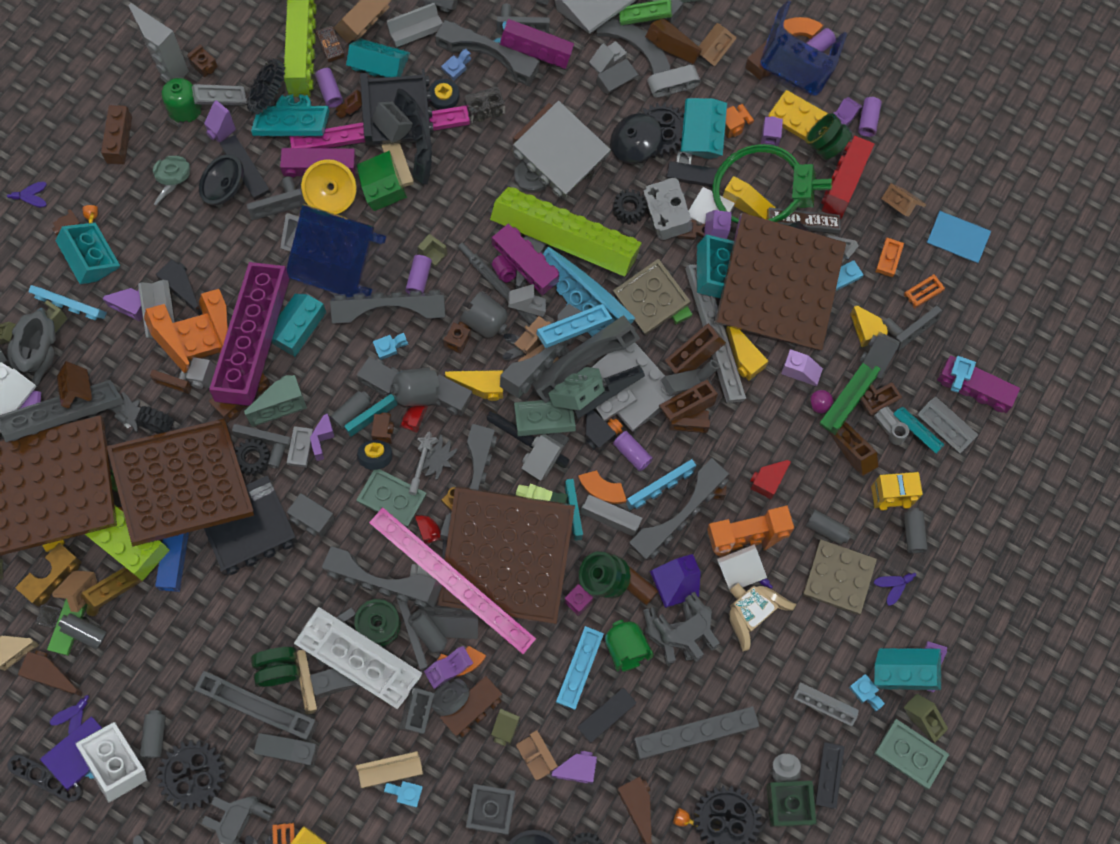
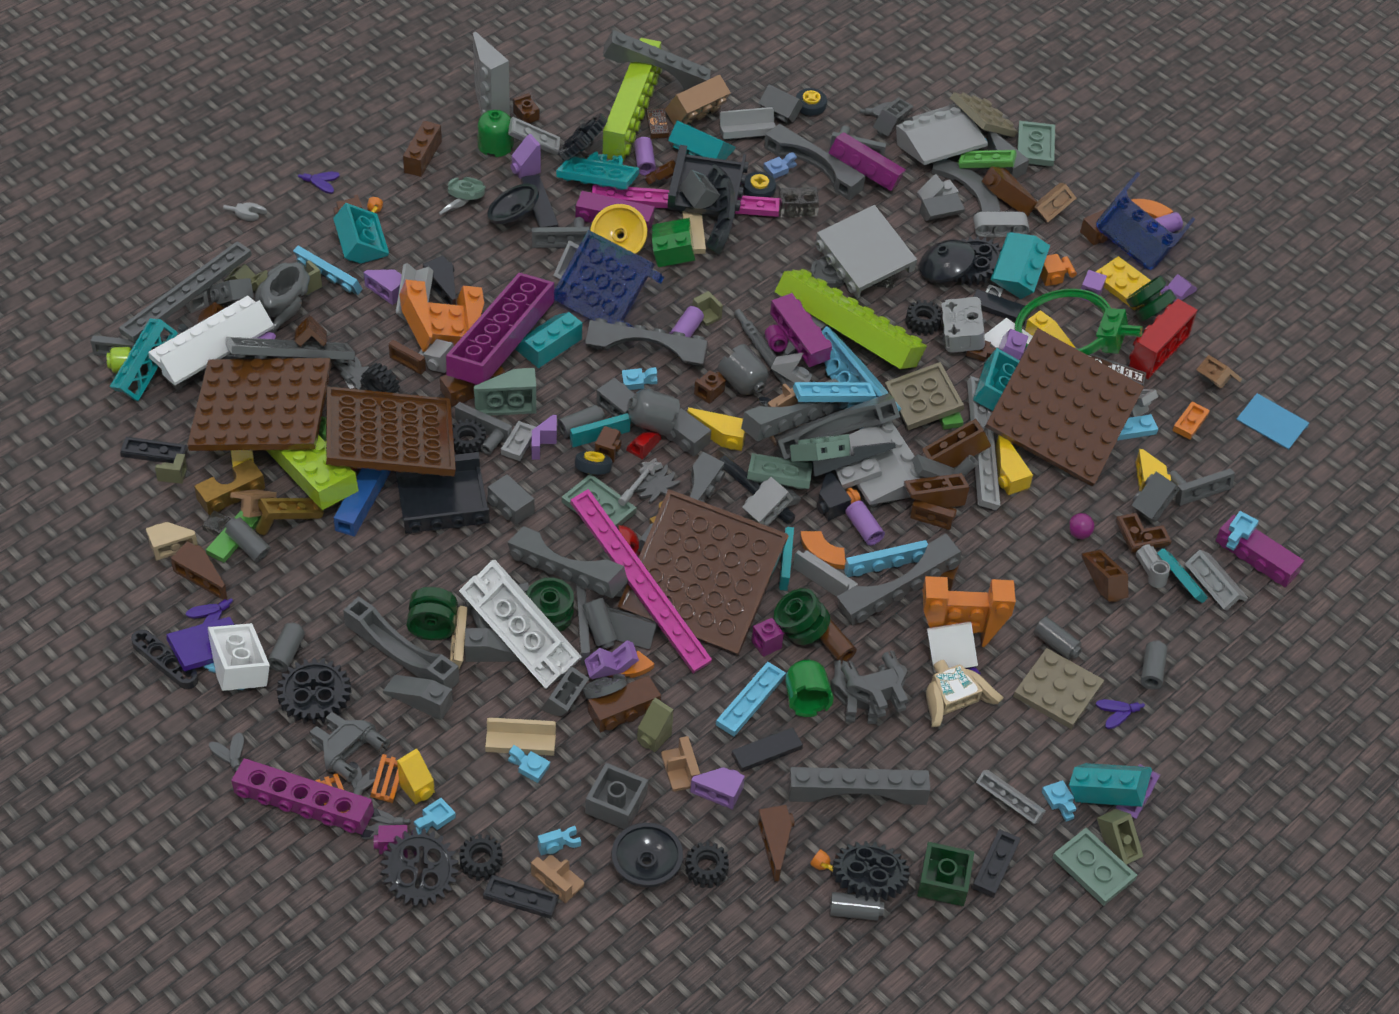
camera: 15 degrees right, 20 degrees down
dark purple slope [650,554,701,608] -> none
red slope [750,460,791,499] -> none
light grey piece [772,754,801,782] -> none
lavender slope [781,349,823,386] -> none
green fence [819,363,881,435] -> none
medium lavender pin [858,97,882,137] -> none
yellow container [871,472,923,511] -> none
orange tile [904,274,945,309] -> none

